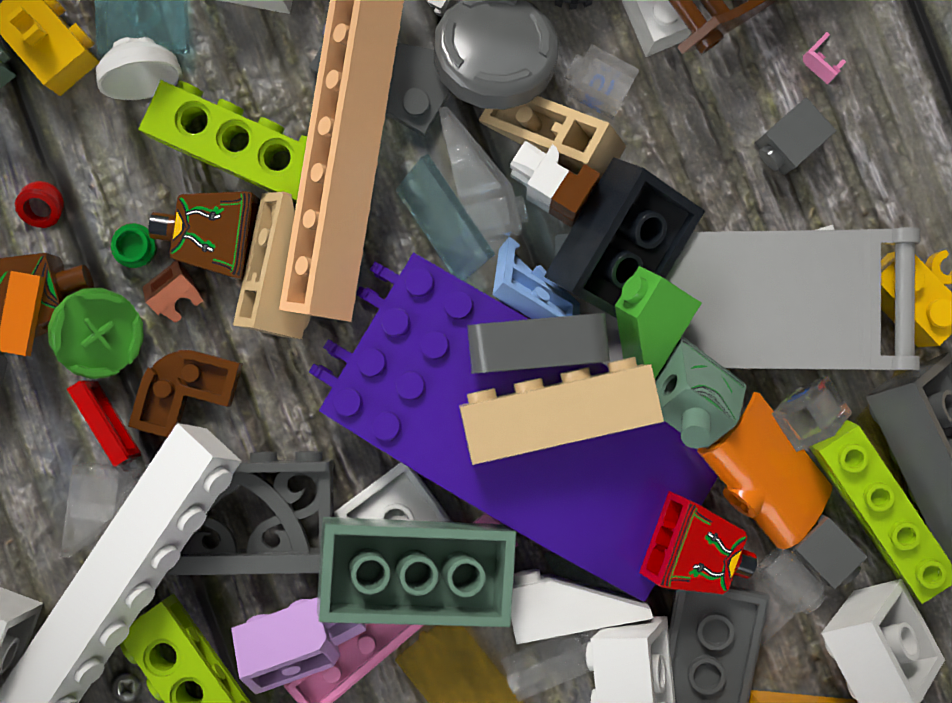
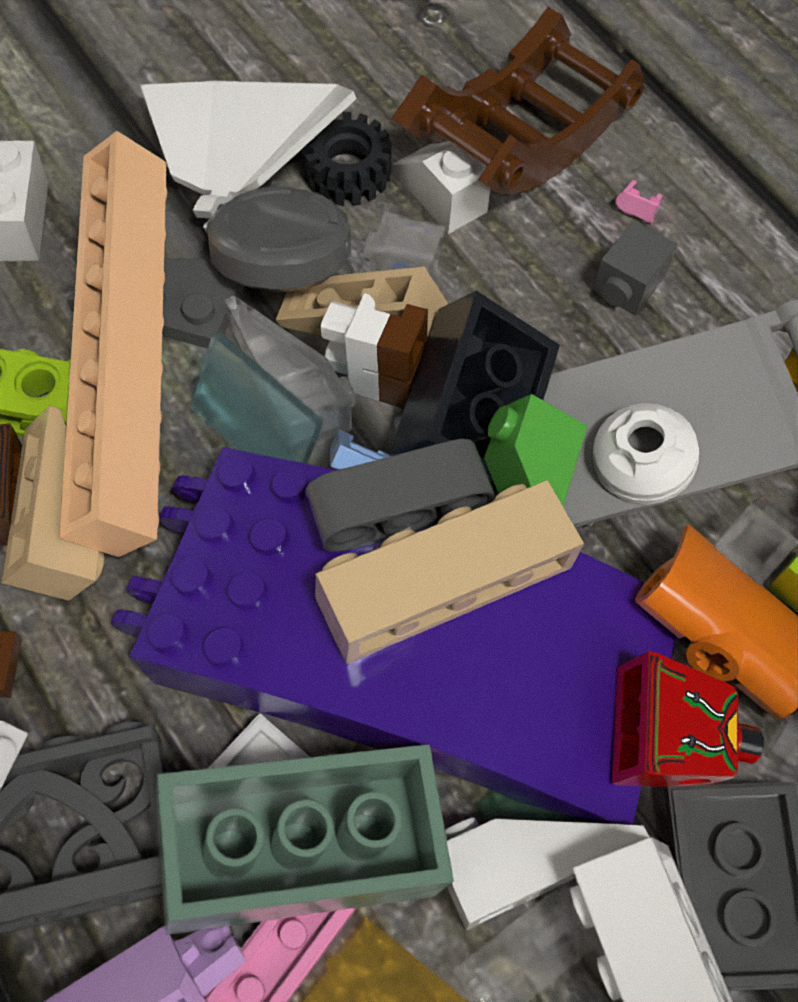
camera: 15 degrees left, 25 degrees down
sand green torso [655,336,746,448] -> none
none -> white piece [592,403,699,505]

